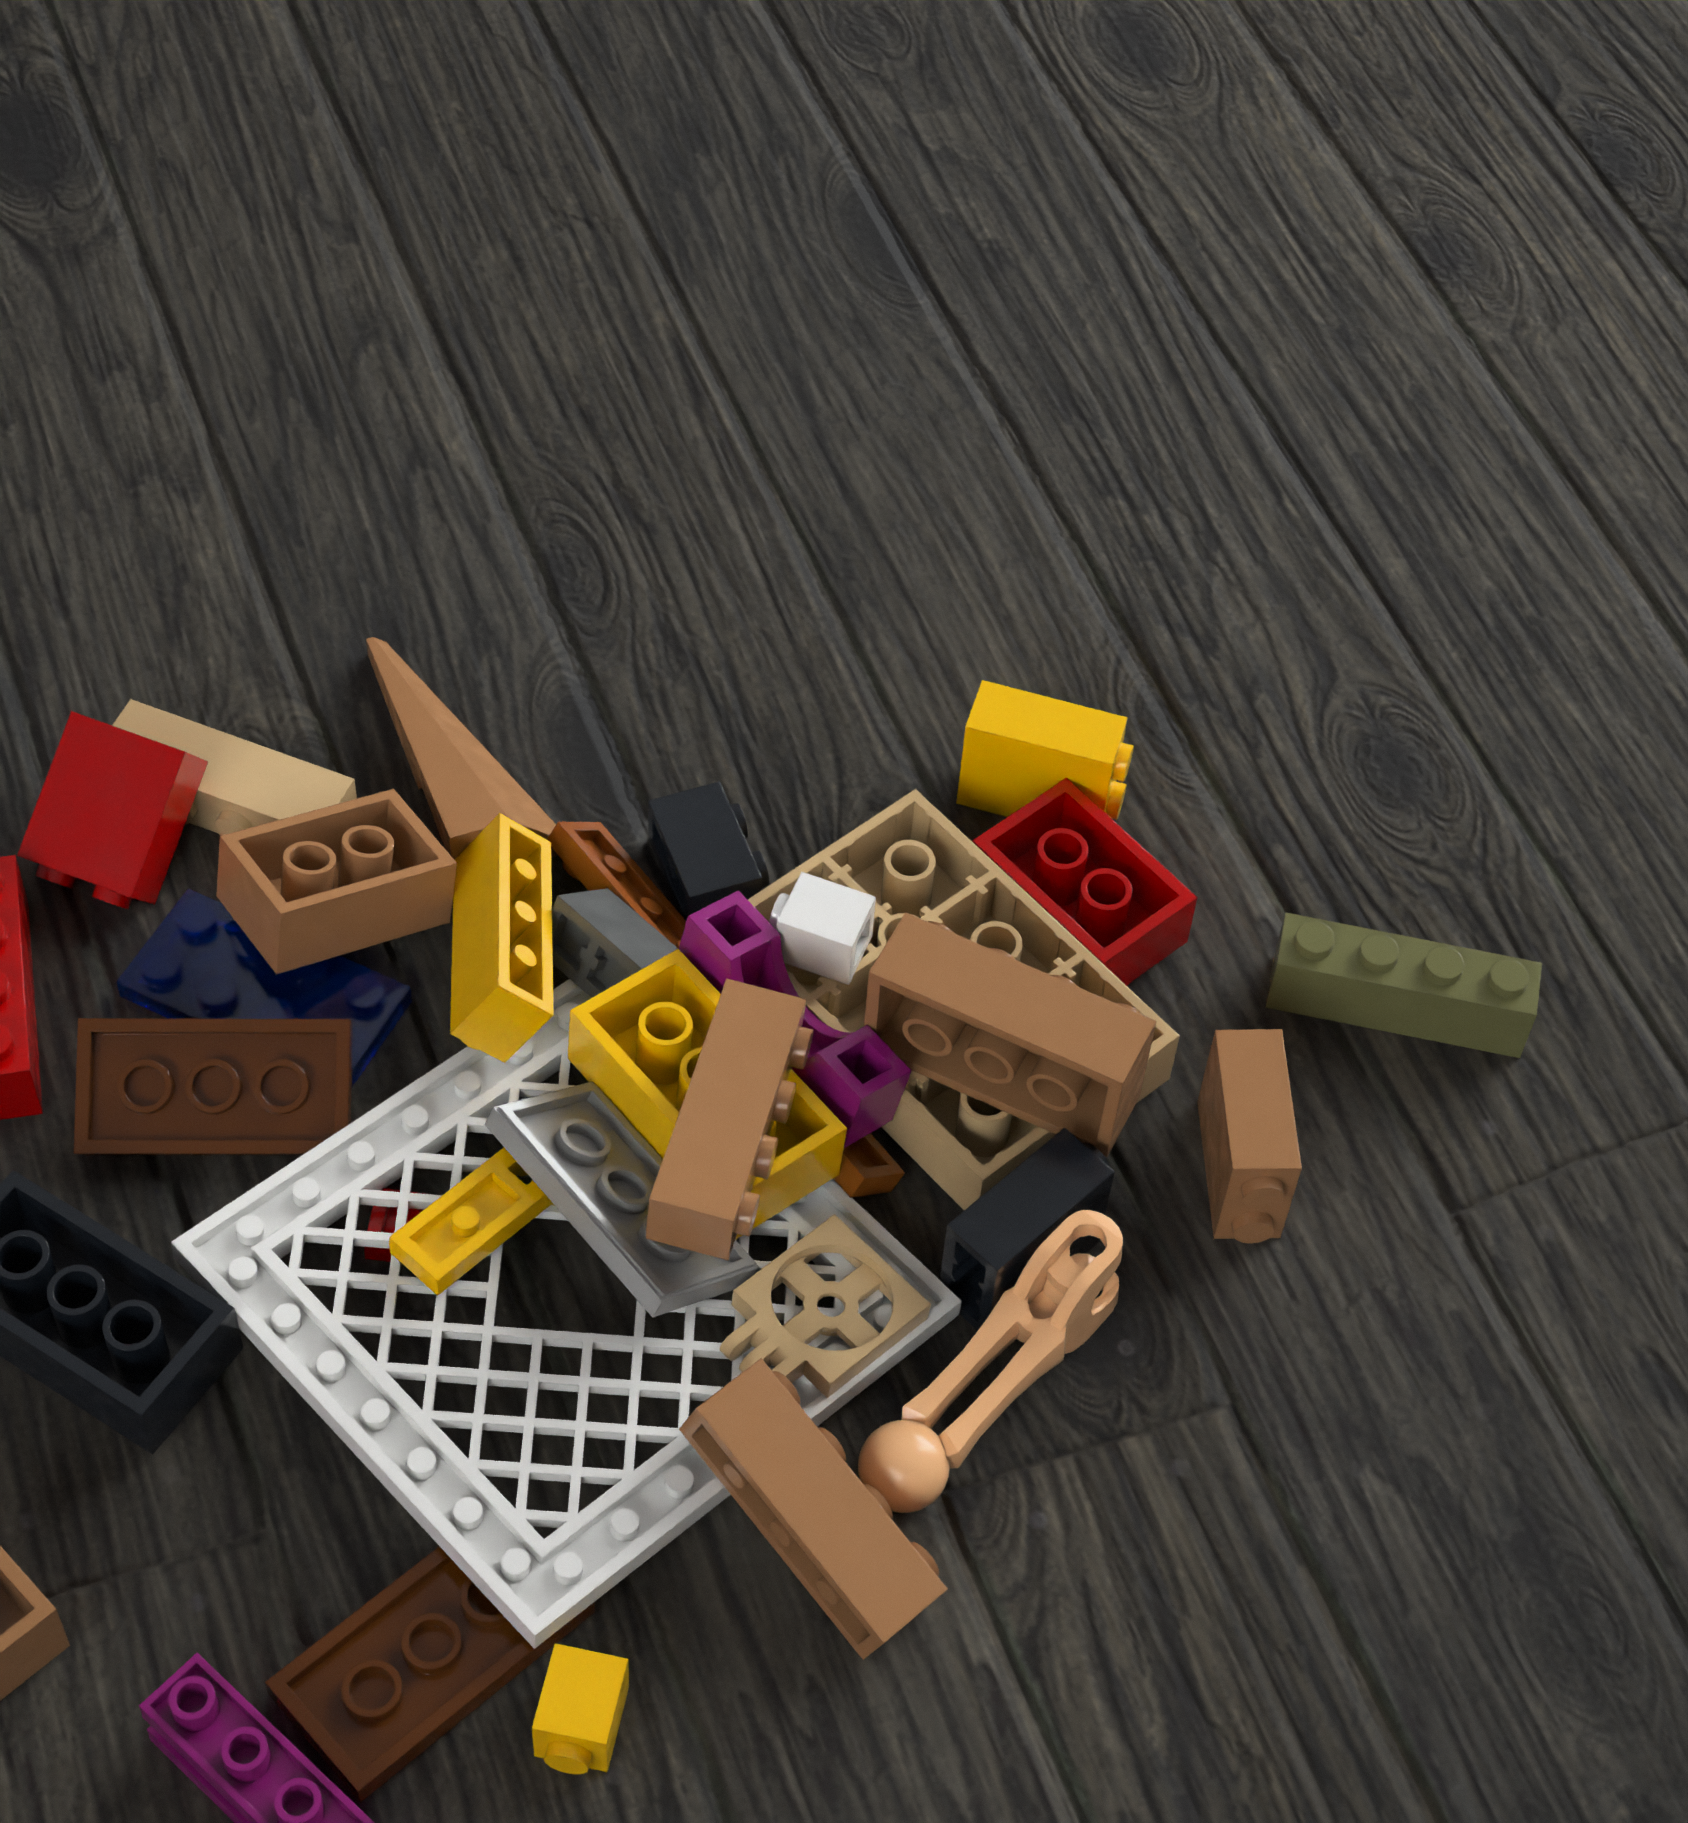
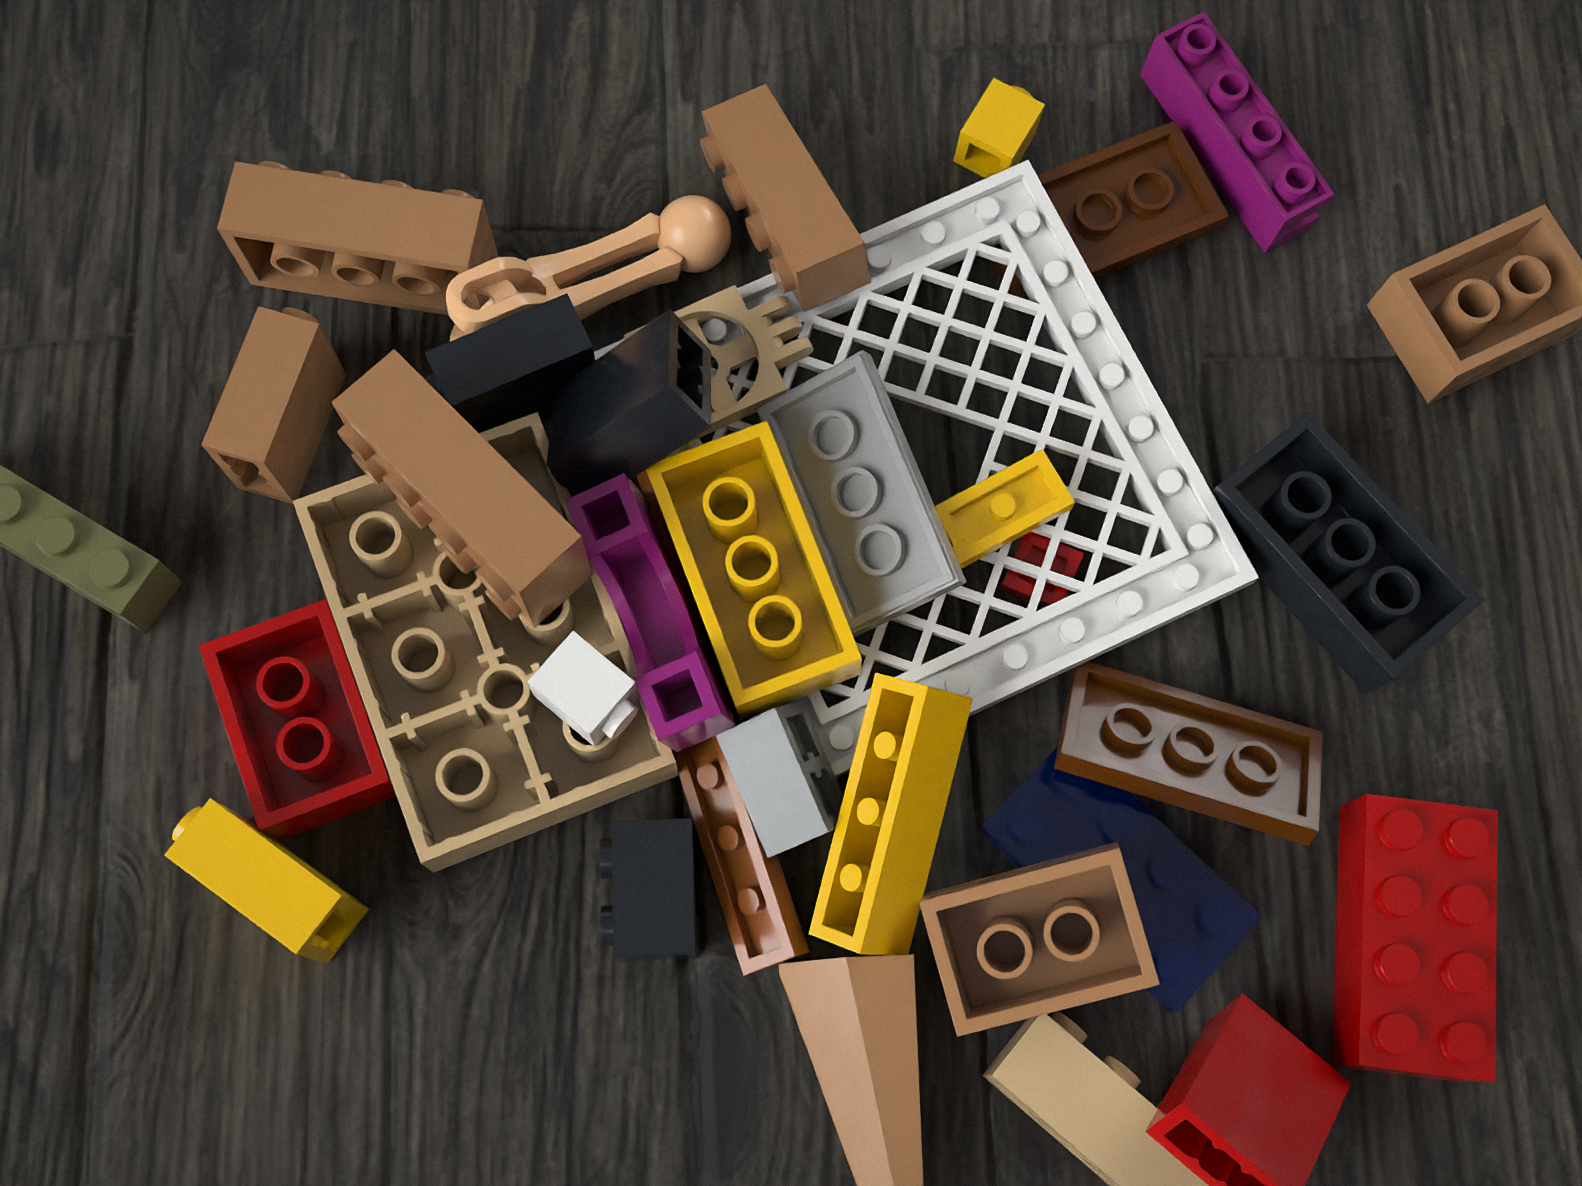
camera: 165 degrees left, 20 degrees up
medium nougat brick [646,978,814,1260] -> none
none -> medium nougat brick [217,161,499,315]
none -> black brick [546,309,711,494]

